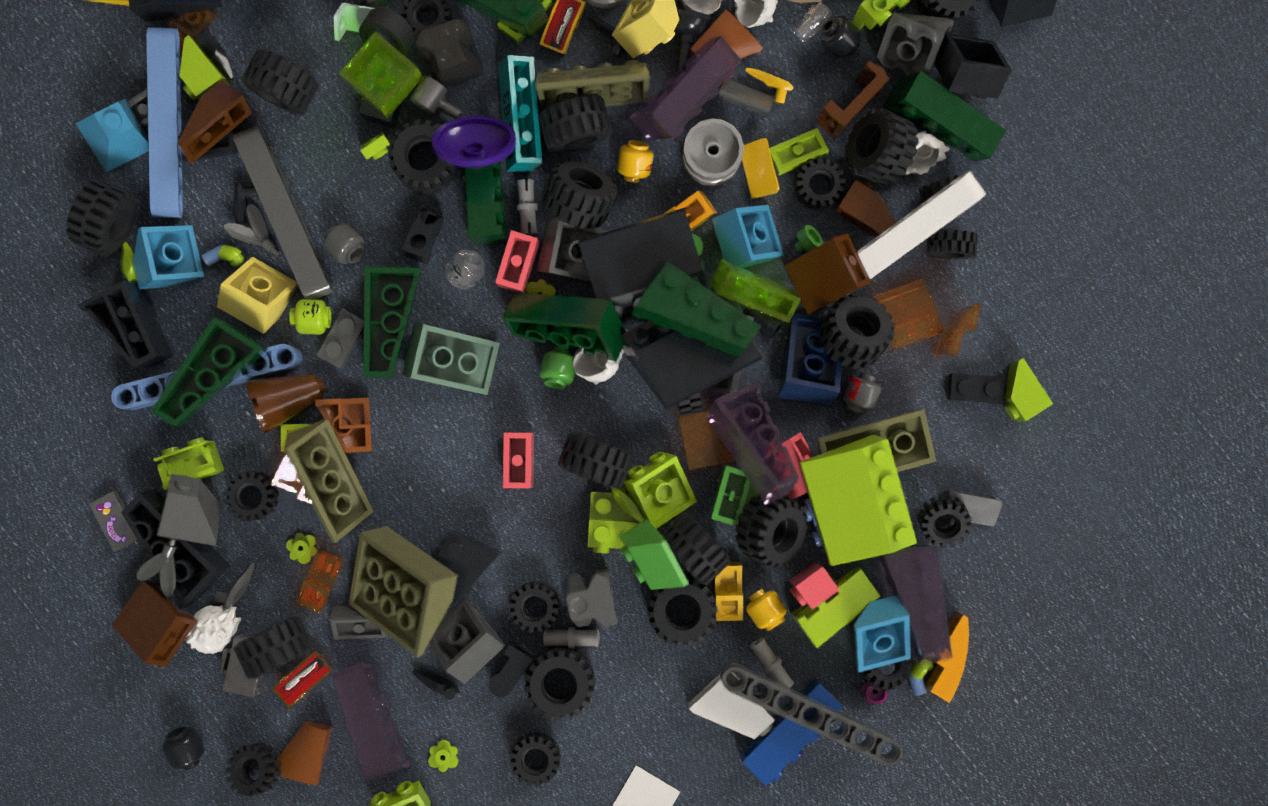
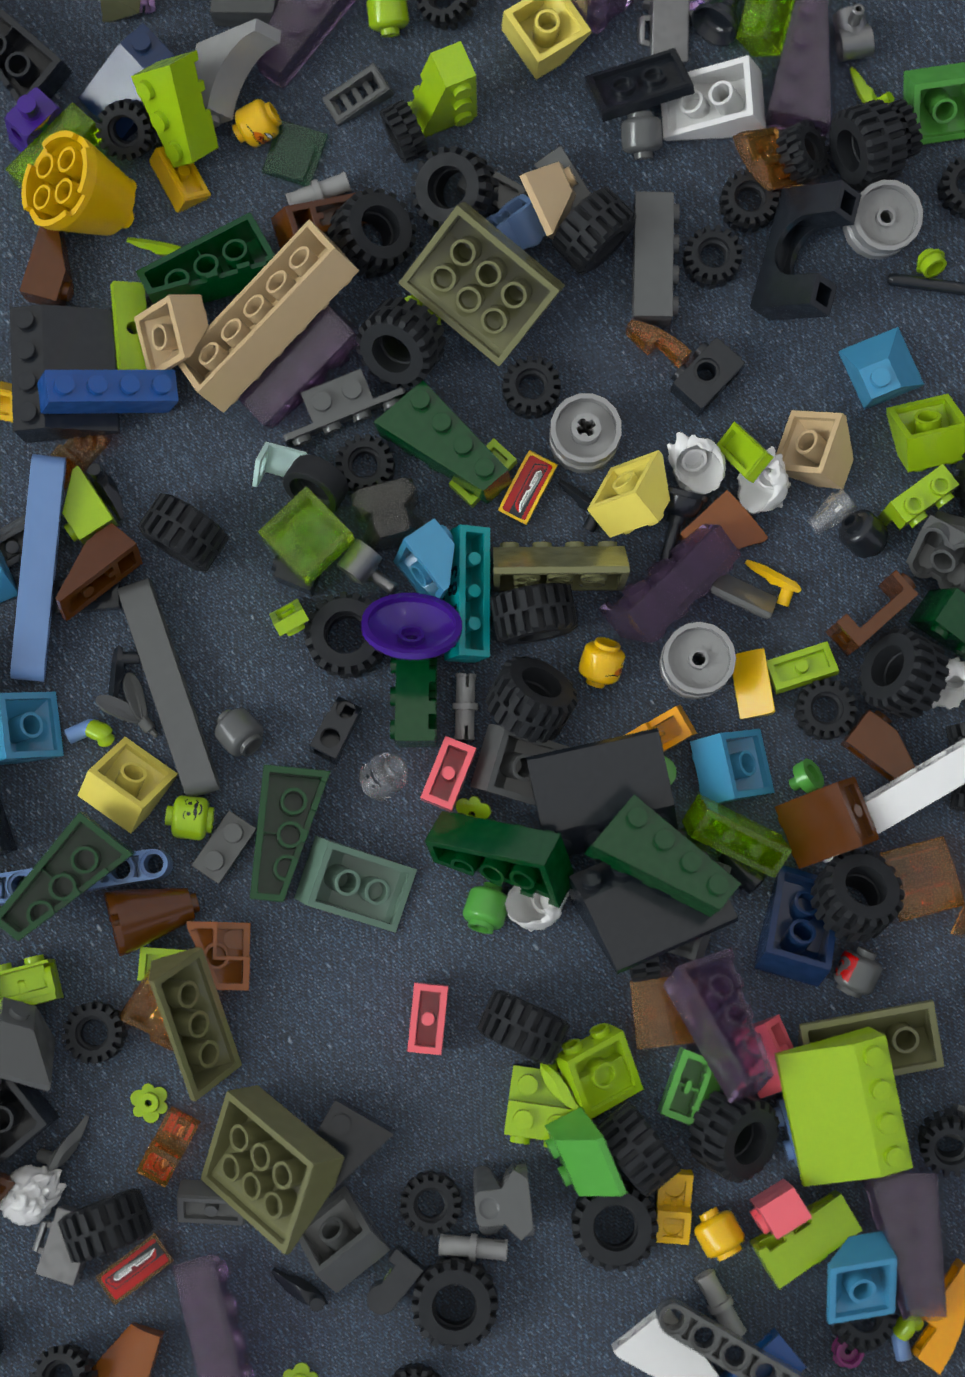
camera: 10 degrees right, 5 degrees down
none -> dark azure slope [393,518,455,600]

